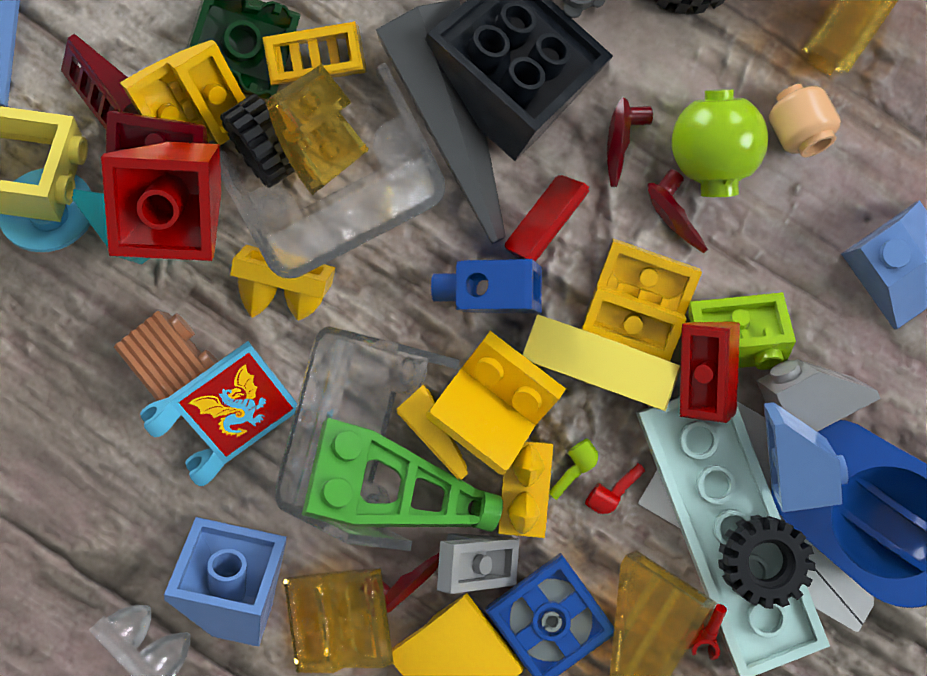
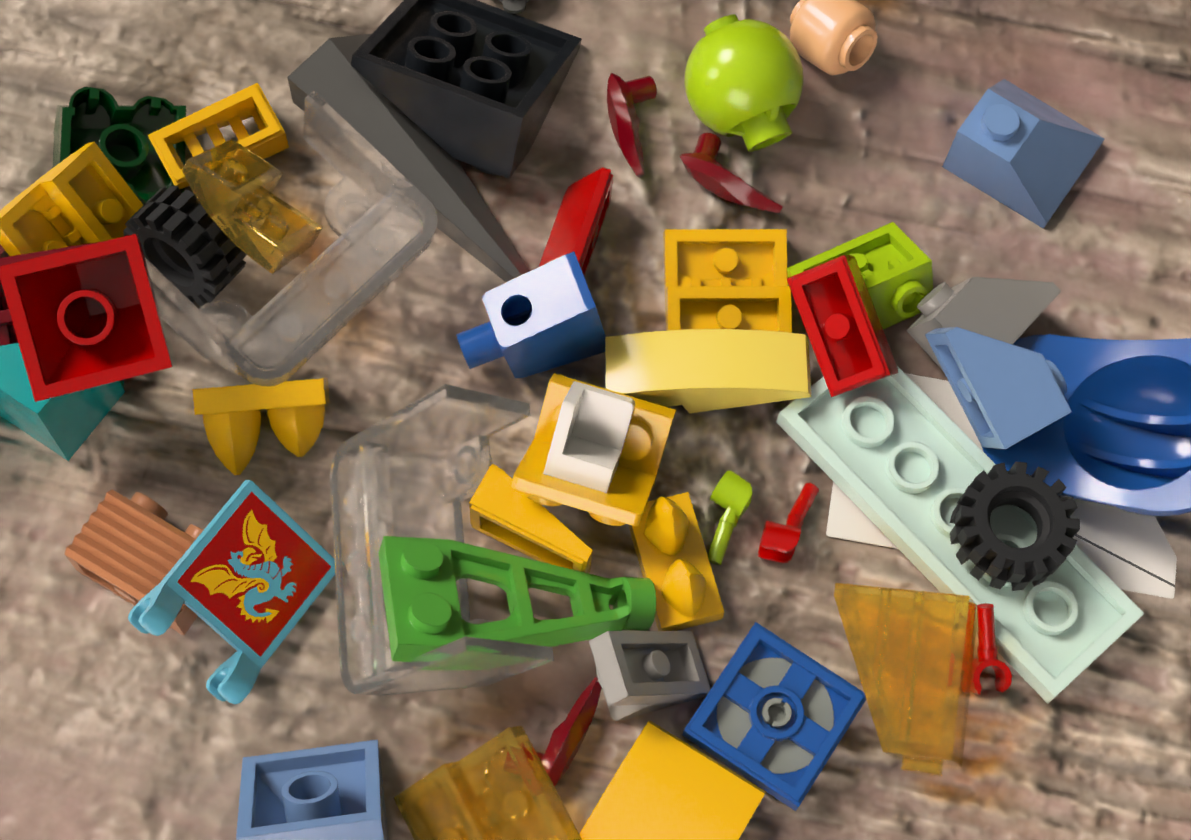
camera: 25 degrees left, 20 degrees down
none -> white panel [543,381,635,493]

